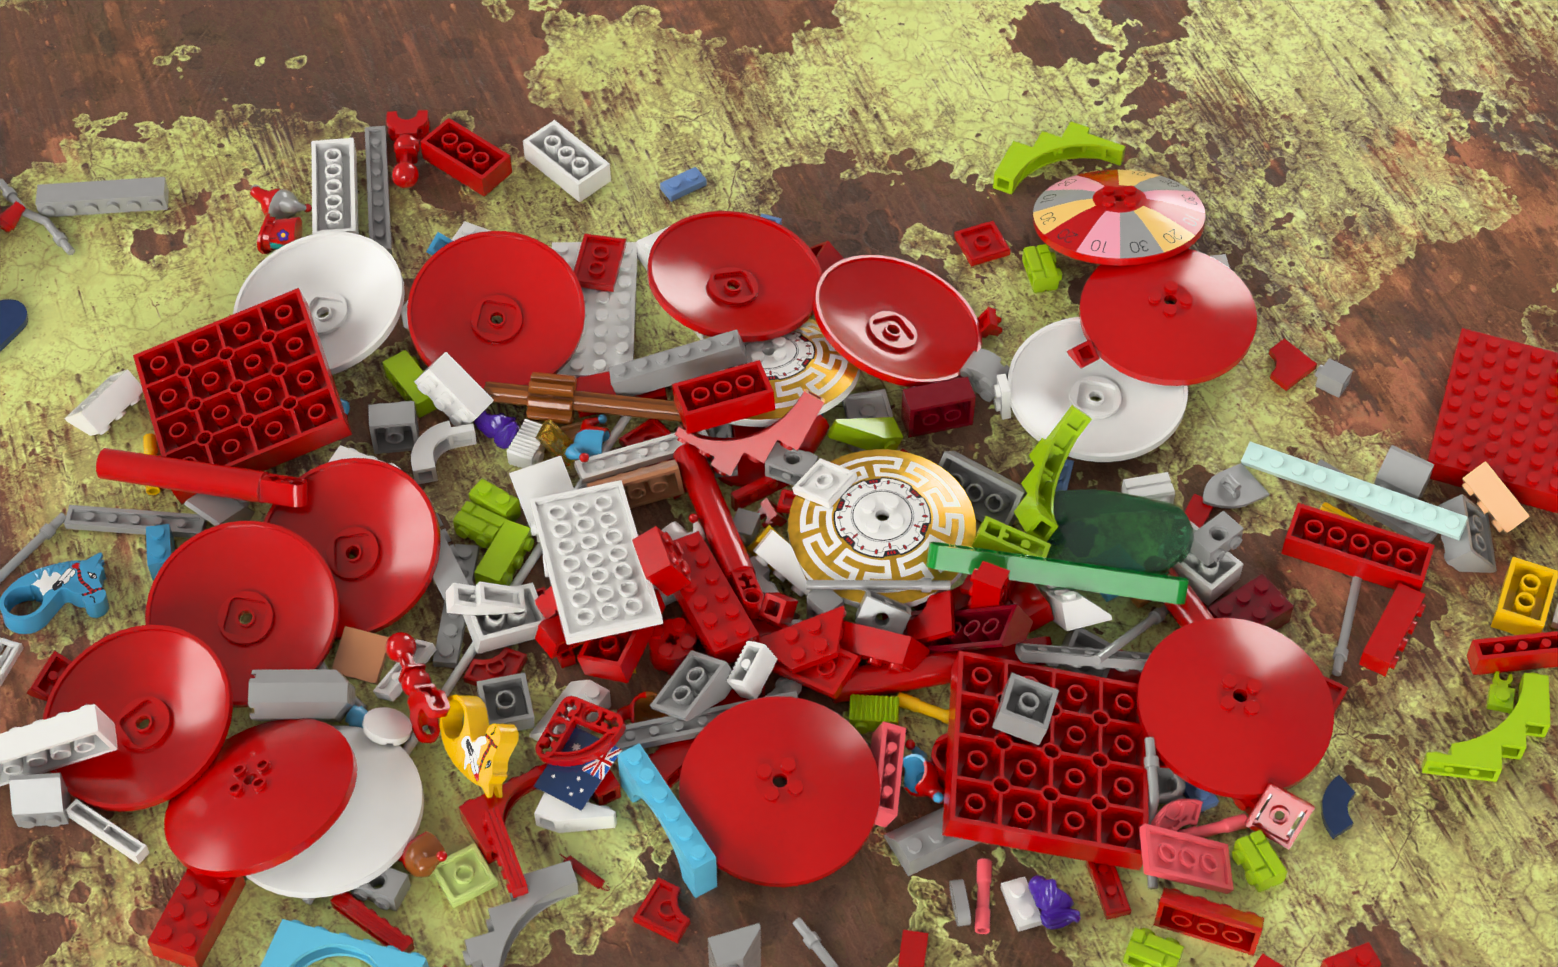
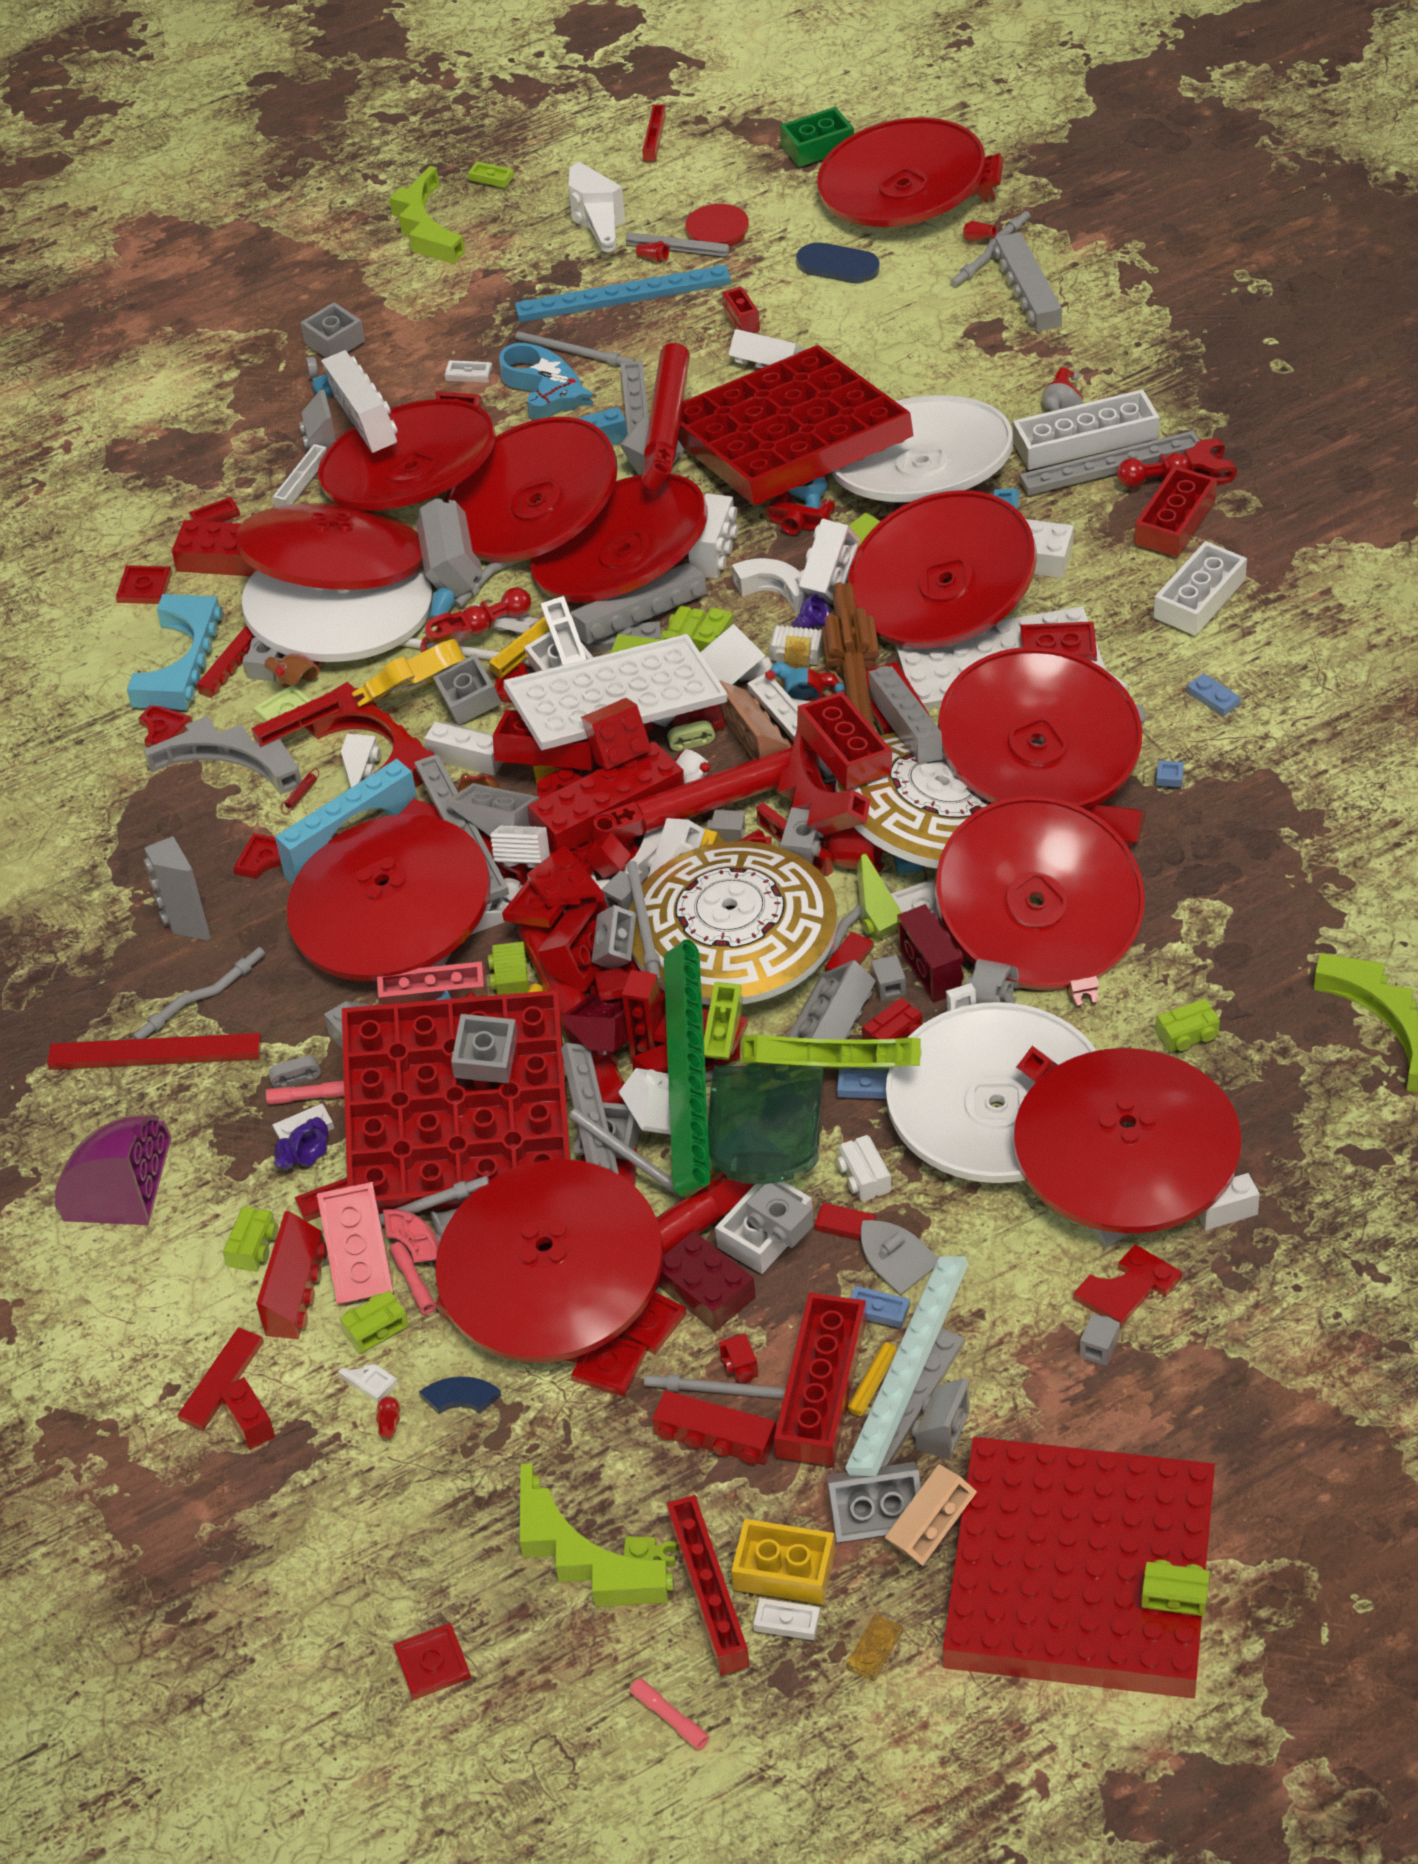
camera: 85 degrees right, 5 degrees down
red hat [257,213,302,254] -> none
nougat tile [332,626,389,685] -> none
white tile [362,707,412,746] -> none
light grey brick [368,401,419,454] -> none
dark blue sticker [533,727,622,811] -> none
red beam [535,696,626,766] -> none
white tile [792,458,858,508] -> none
red tile [954,221,1011,267] -> none
dish [1033,170,1205,266] -> none
piece [1245,782,1315,850] -> none
none -> red tile [189,497,241,522]
none -> white tile [338,1364,398,1403]
none -> red axle [376,1396,400,1439]
none -> yellow piece [489,617,550,679]
none -> red brick [718,1333,759,1383]
none -> red brick [722,286,760,333]
none -> red connector [766,492,835,535]
none -> medium blue plate [850,1286,910,1329]
none -> red brick [861,997,923,1040]
none -> light grey brick [871,955,906,1001]
none -> red plate [1118,1244,1182,1297]

